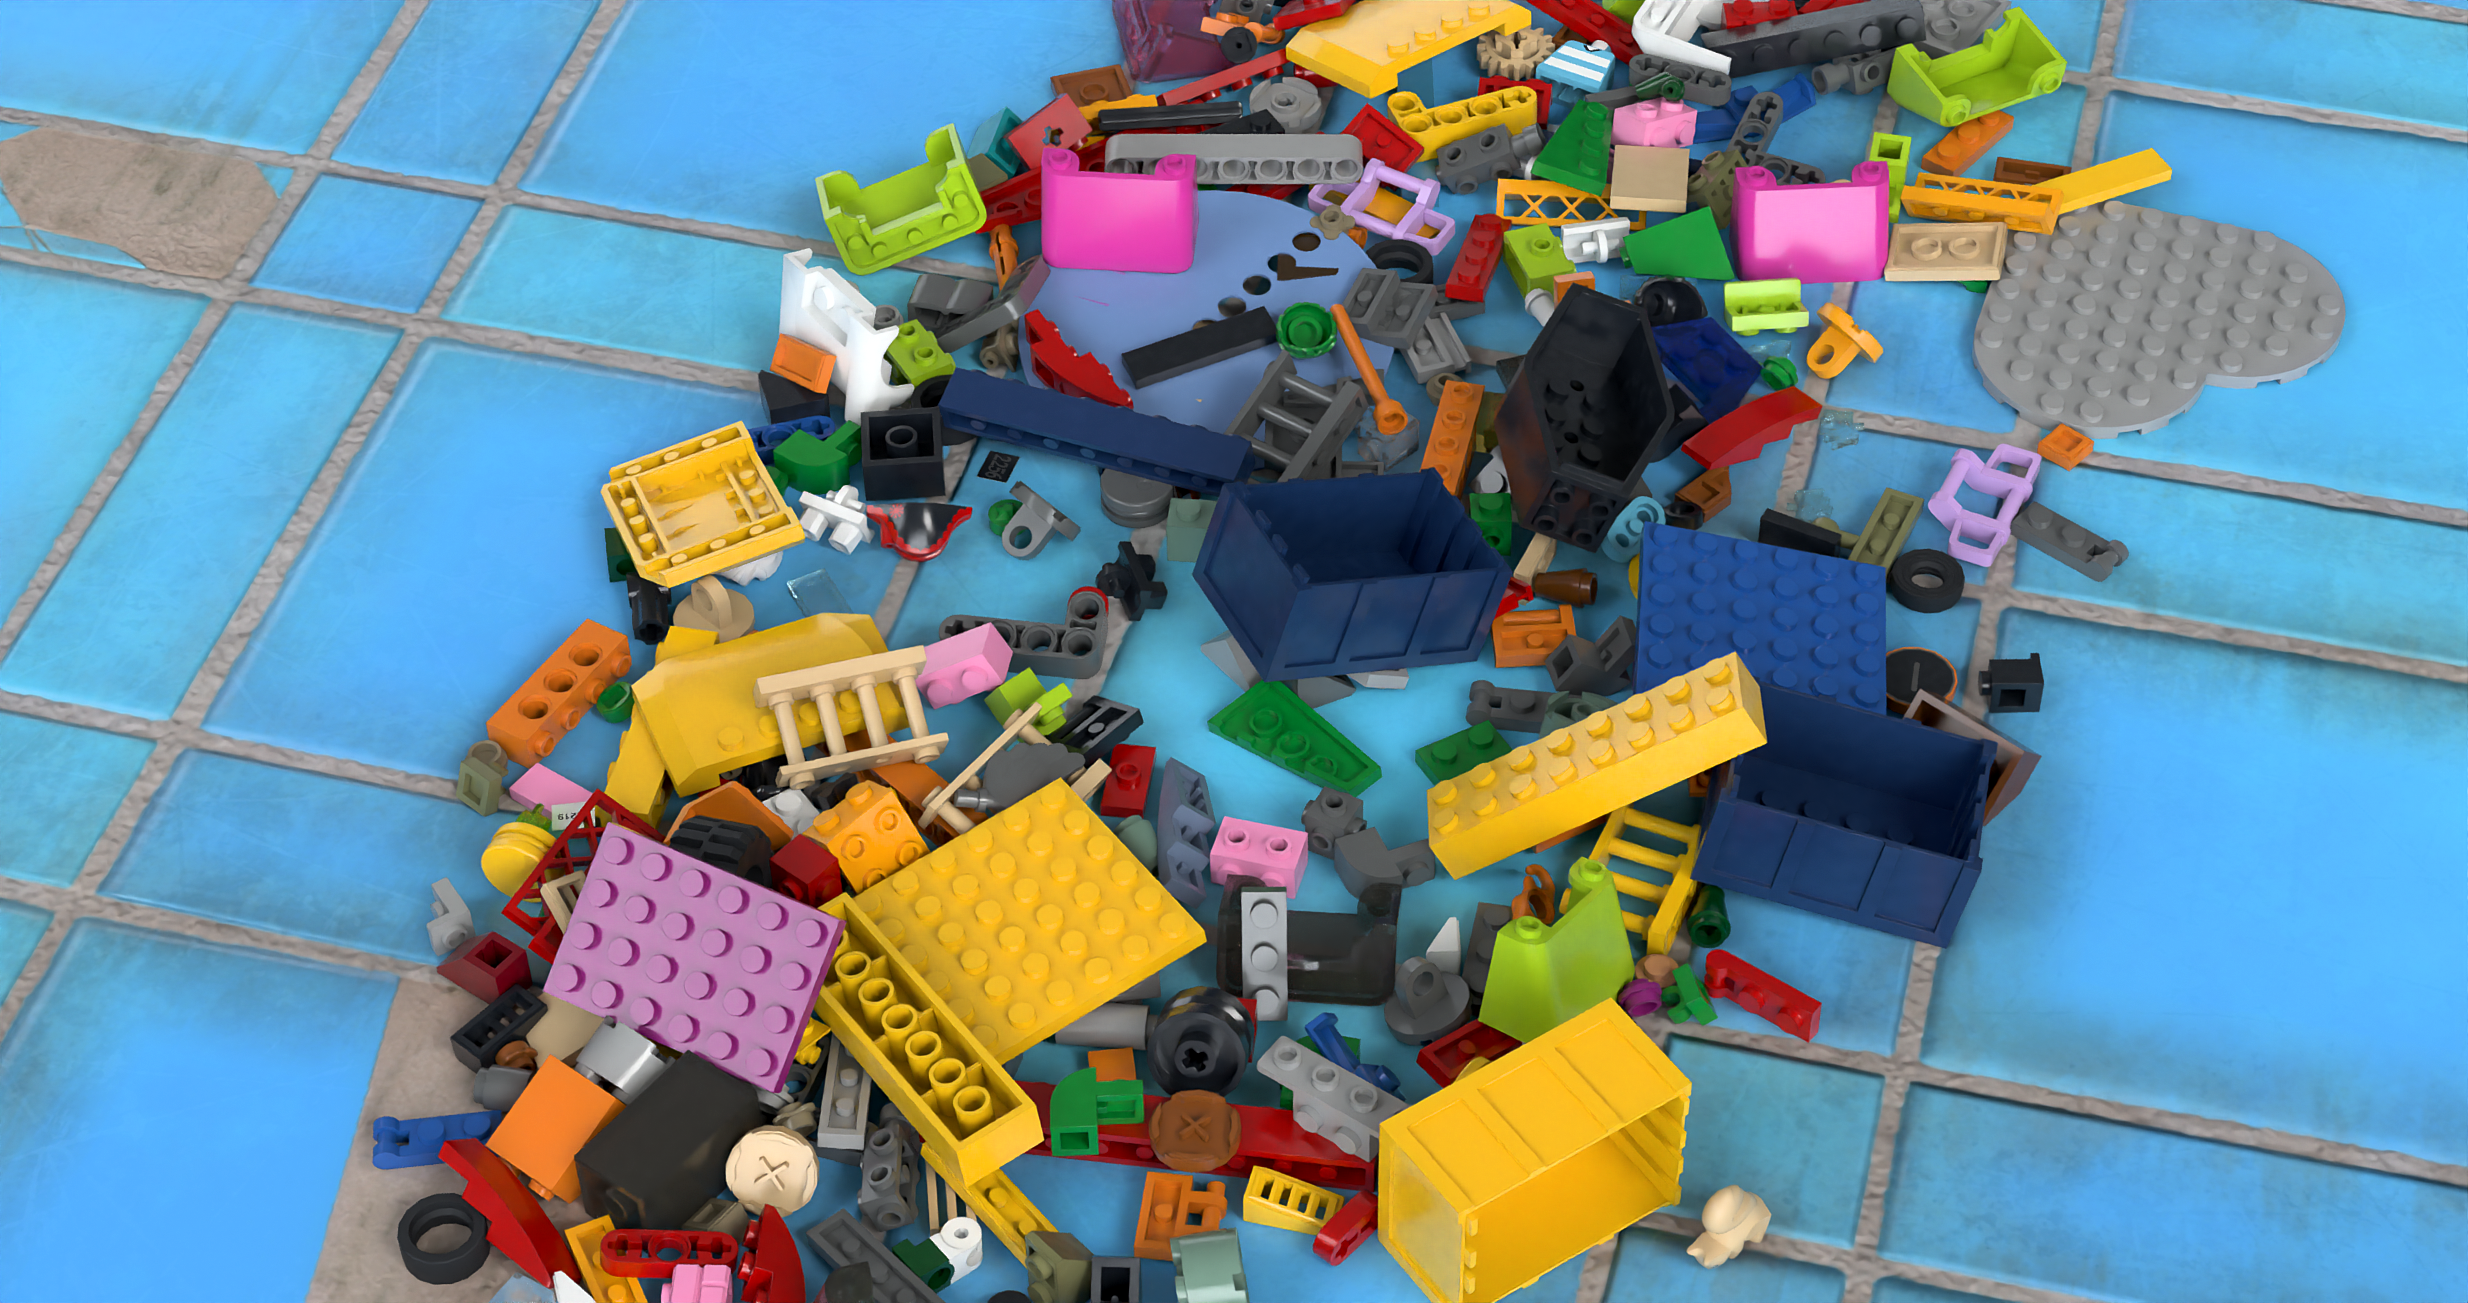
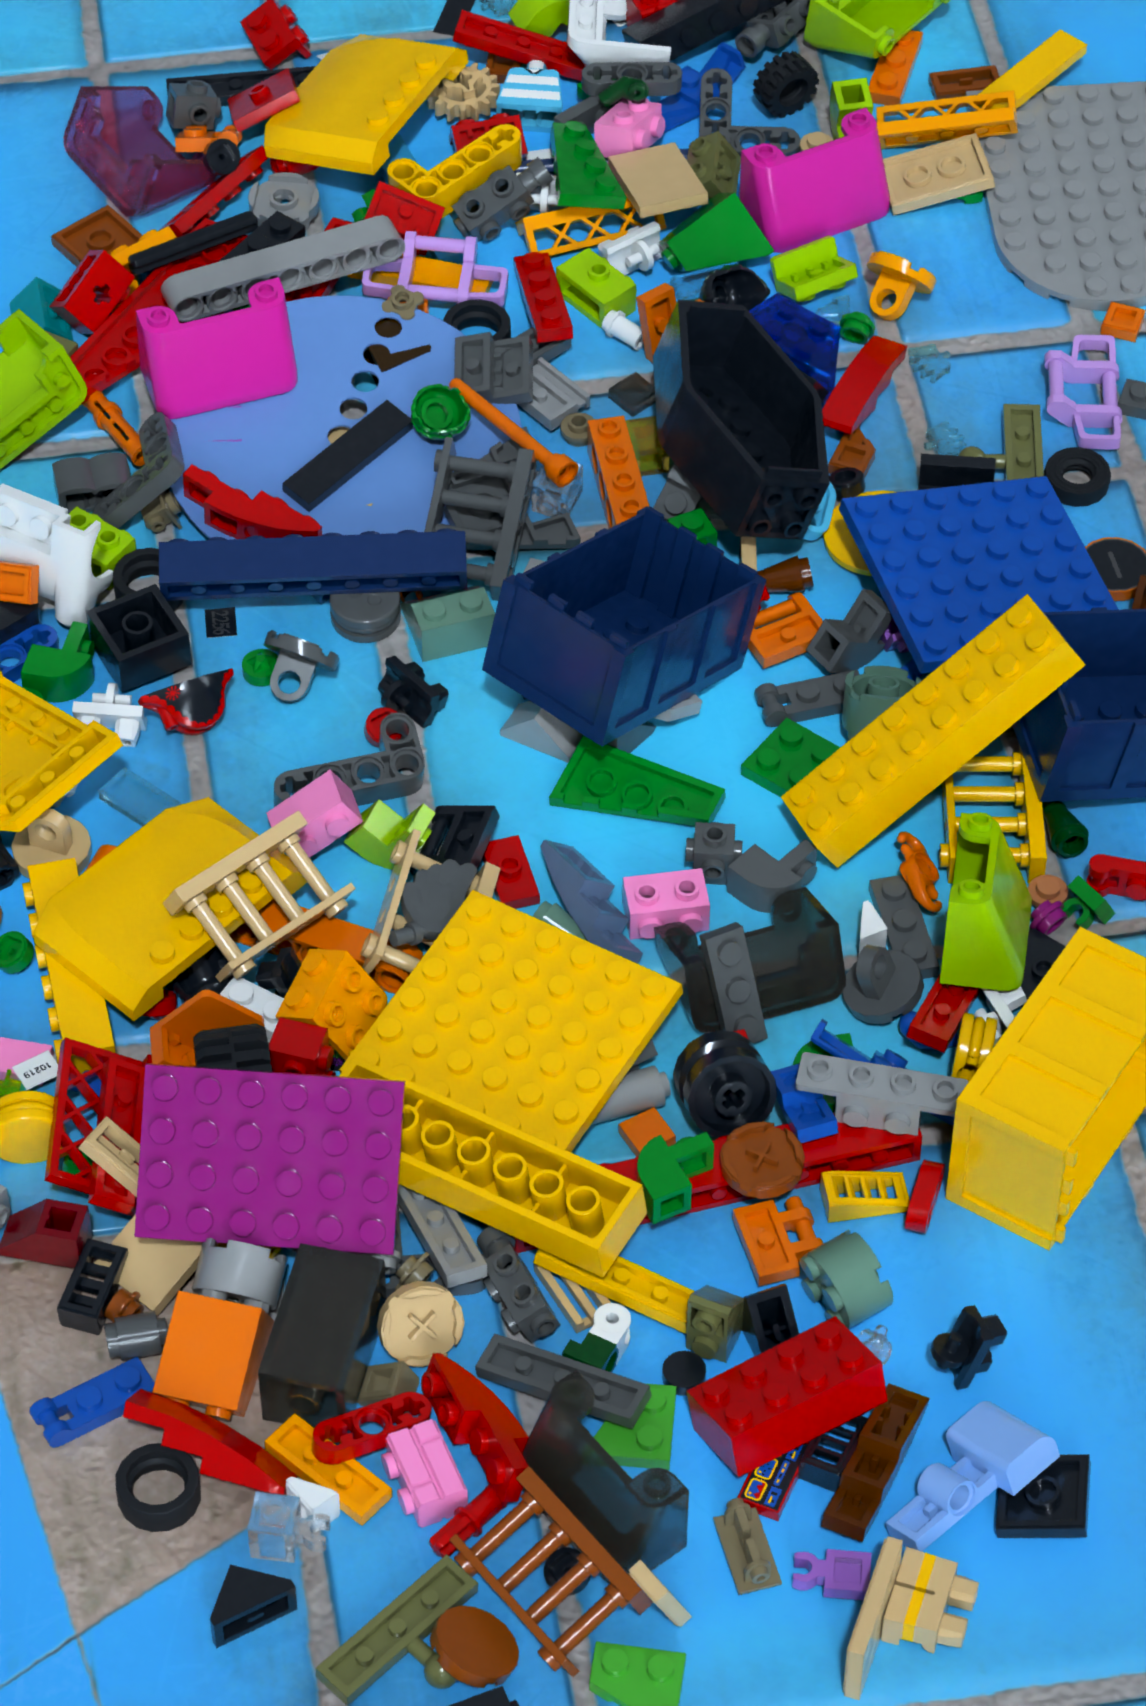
camera: 25 degrees left, 5 degrees up
none -> black tyre [753,51,819,118]
none -> blue slope [770,1063,838,1143]

